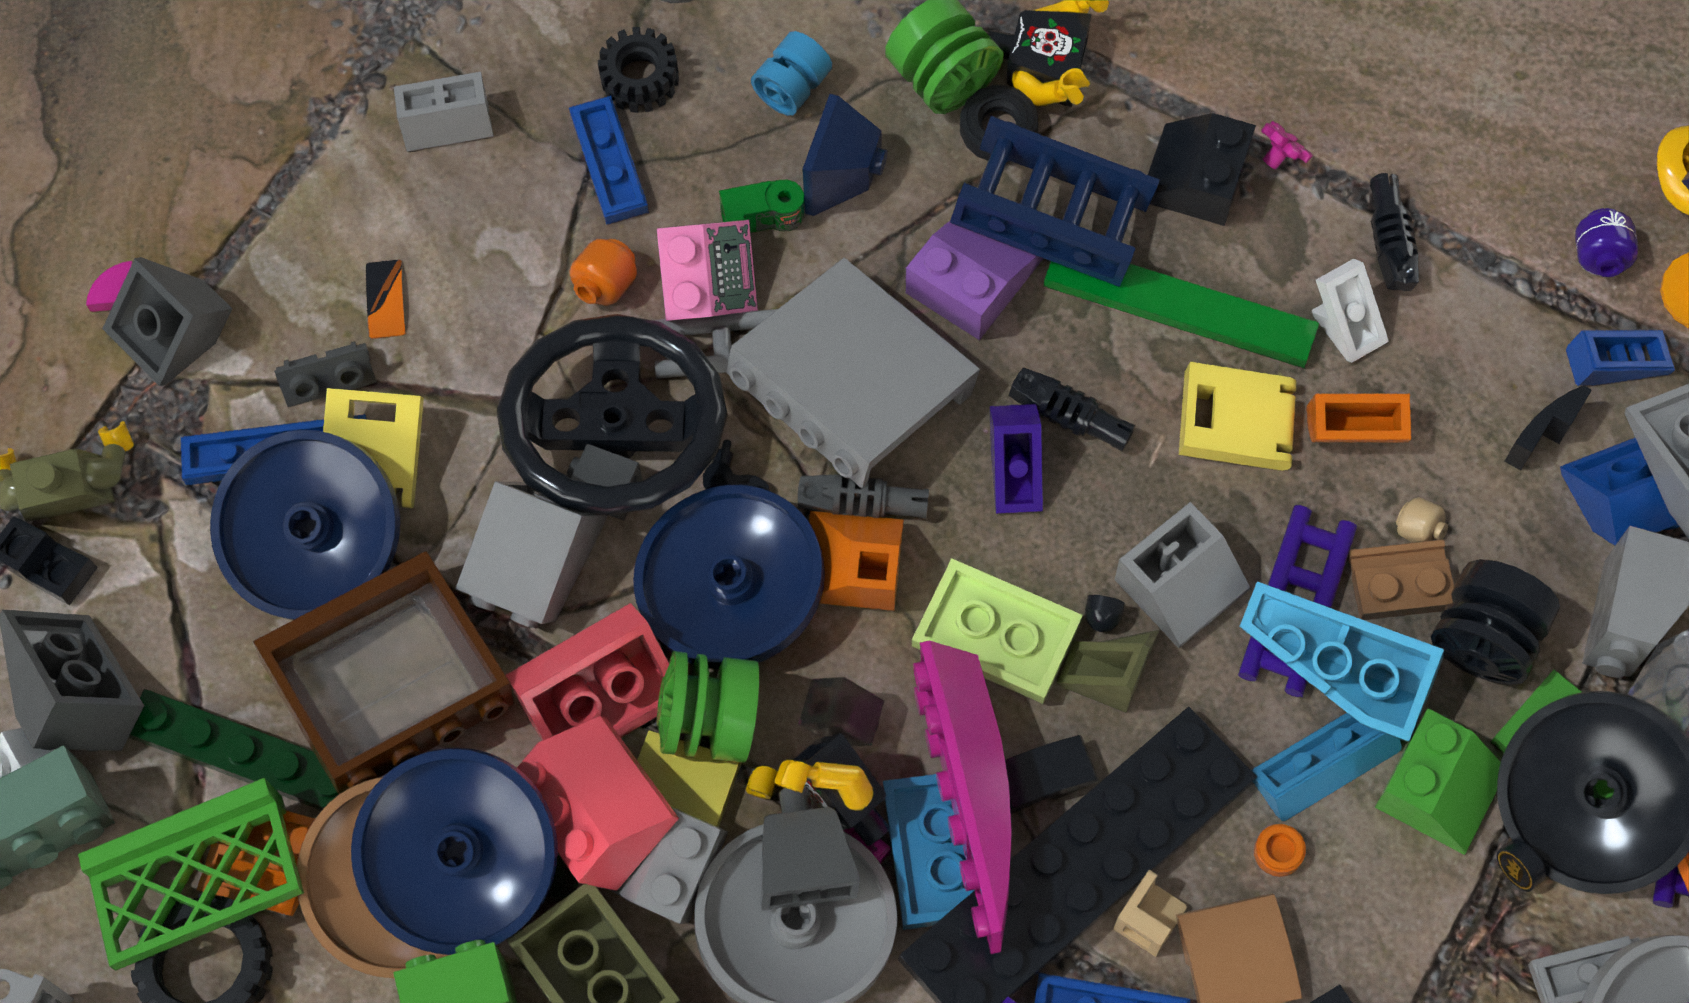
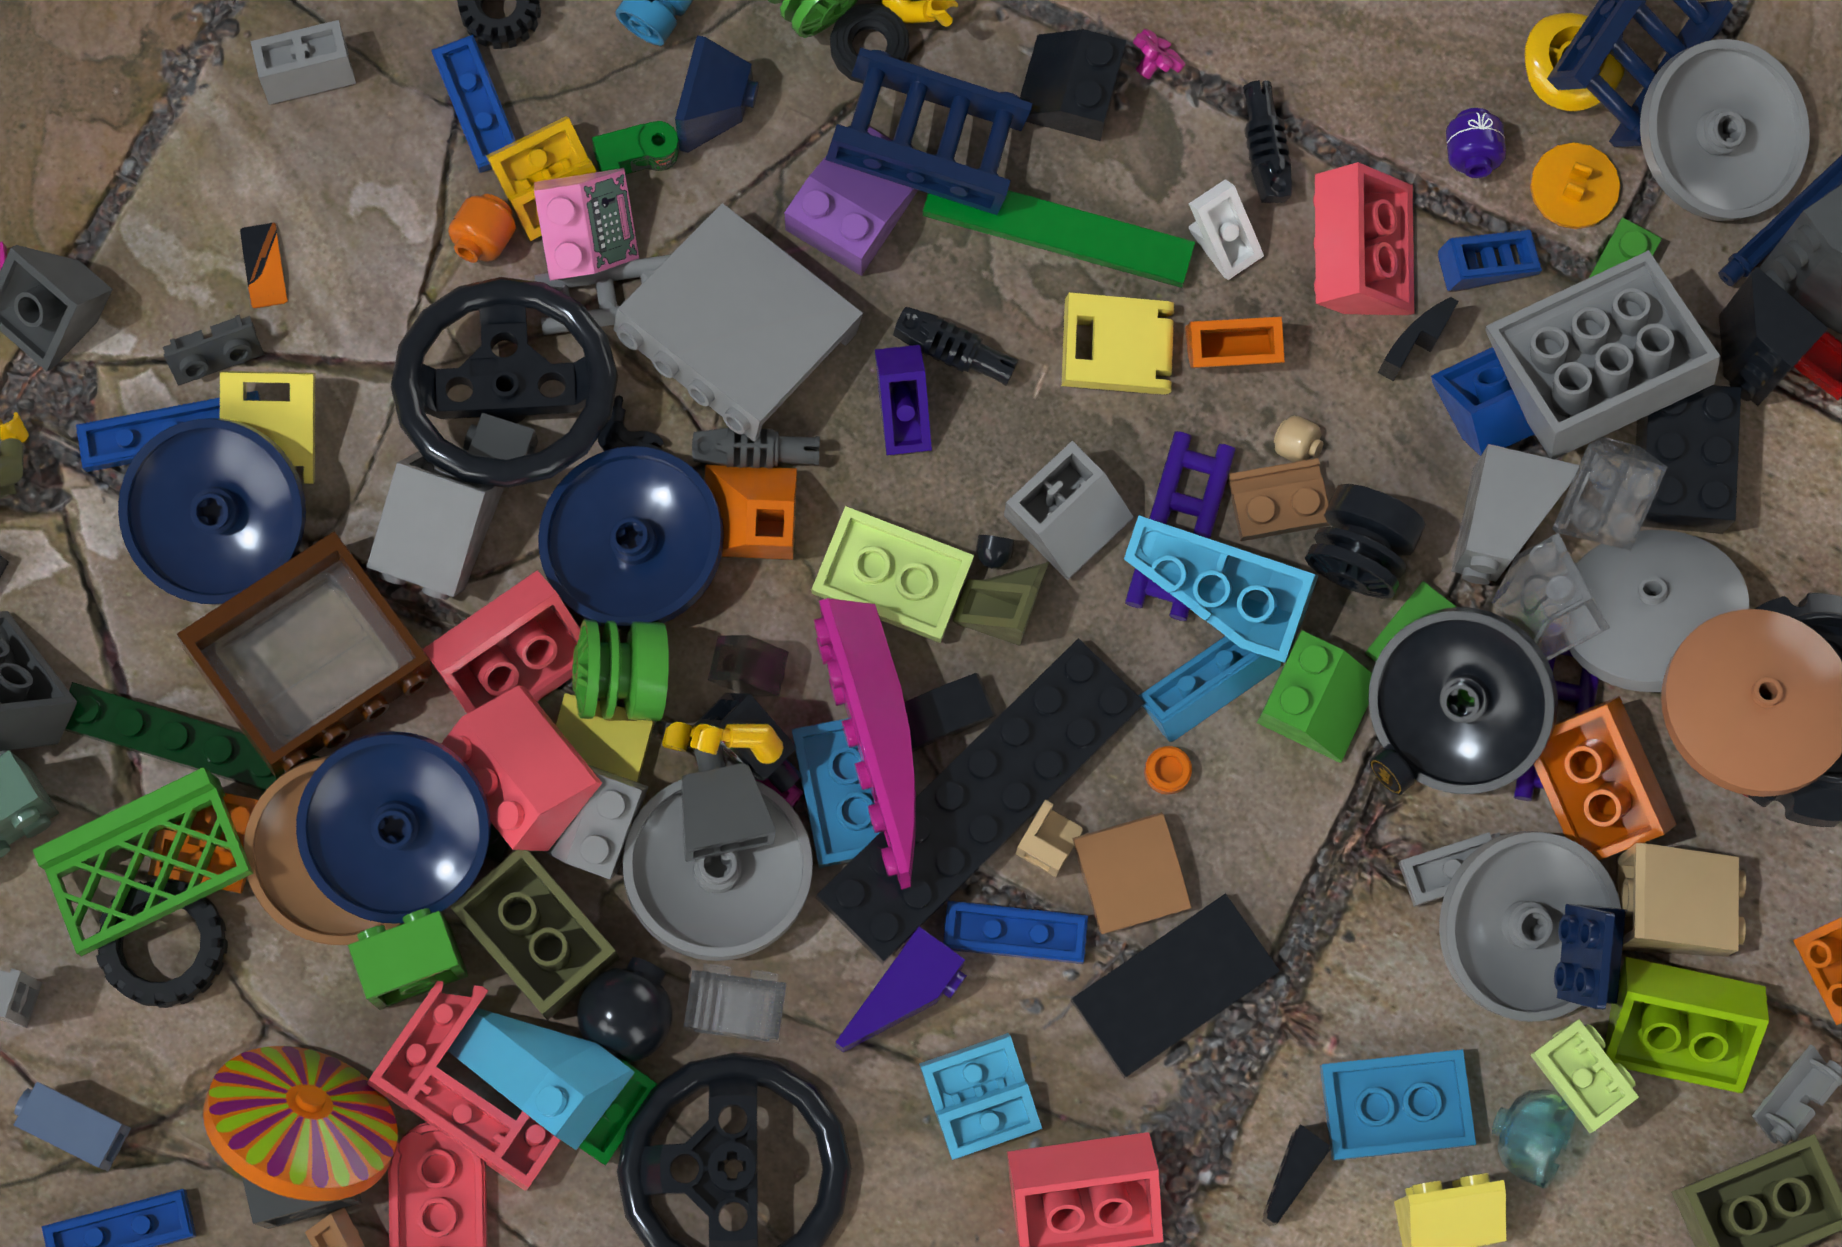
camera: 10 degrees left, 10 degrees up
none -> yellow slope [486,116,597,241]
none -> coral slope [1313,162,1415,315]

